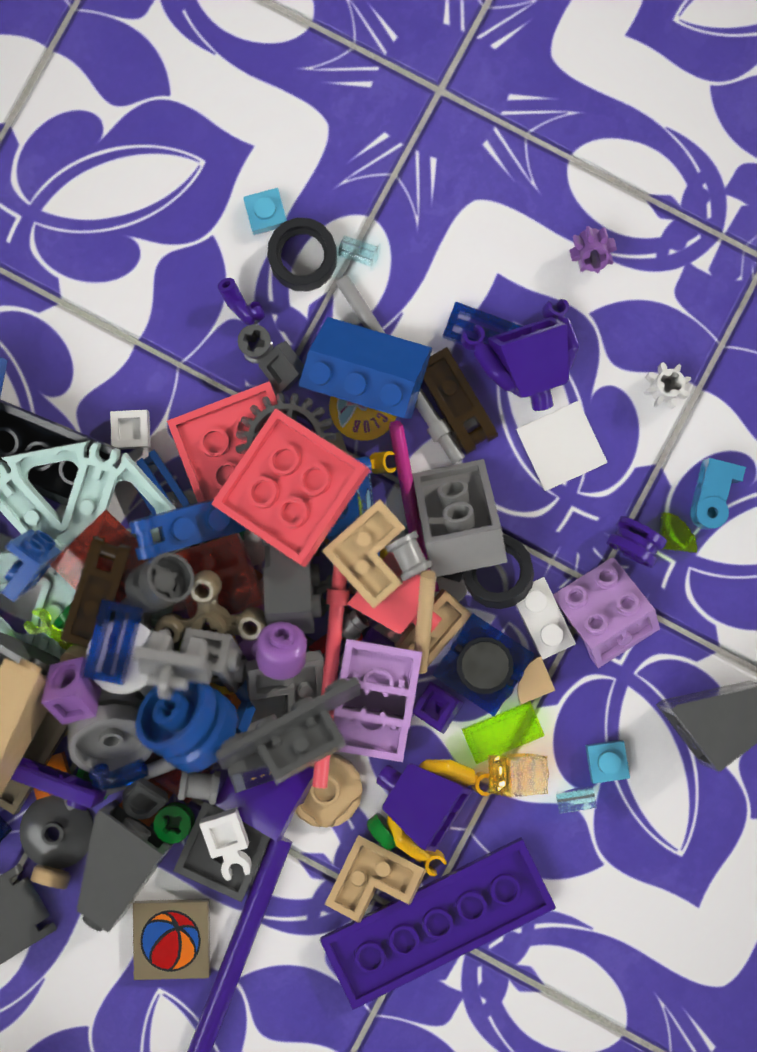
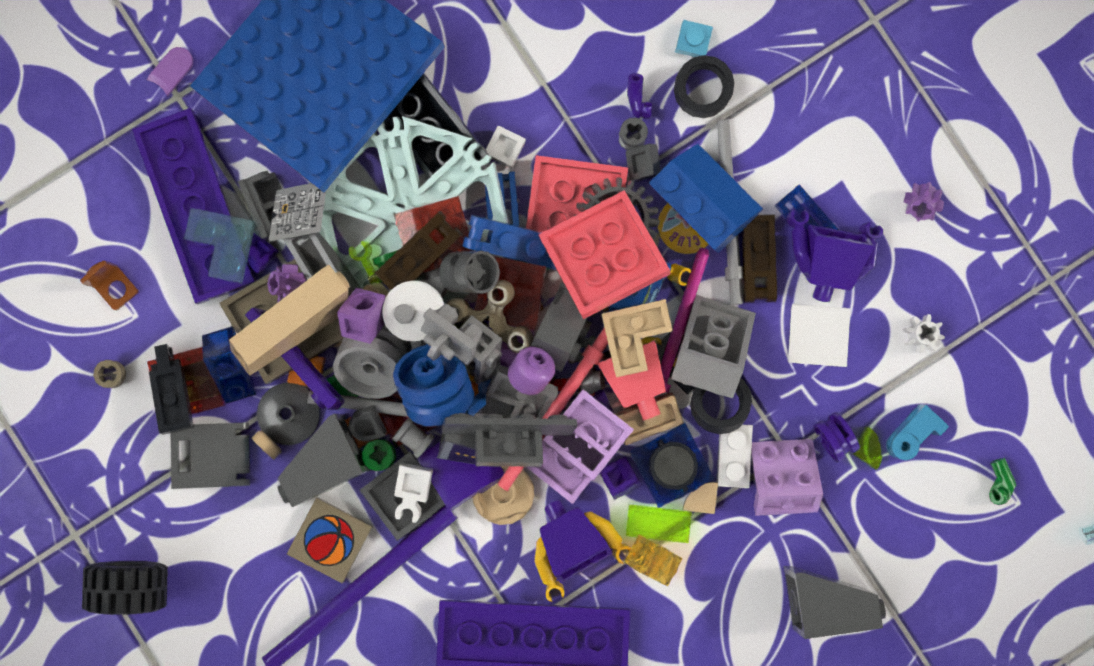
camera: 20 degrees right, 0 degrees up
blue bracket [1,529,62,602] -> none
clear blue tile [82,600,143,686] -> none
clear blue arm [88,758,149,791] -> none
tan plate [324,835,427,923] -> none
clear light blue piece [338,235,381,271] -> none
green tile [367,812,396,850] -> none
light grey bush [385,531,434,581] -> none
tan bar [414,570,436,674] -> none
clear light blue piece [556,785,597,814] -> none
medium azure plate [585,740,630,784] -> none

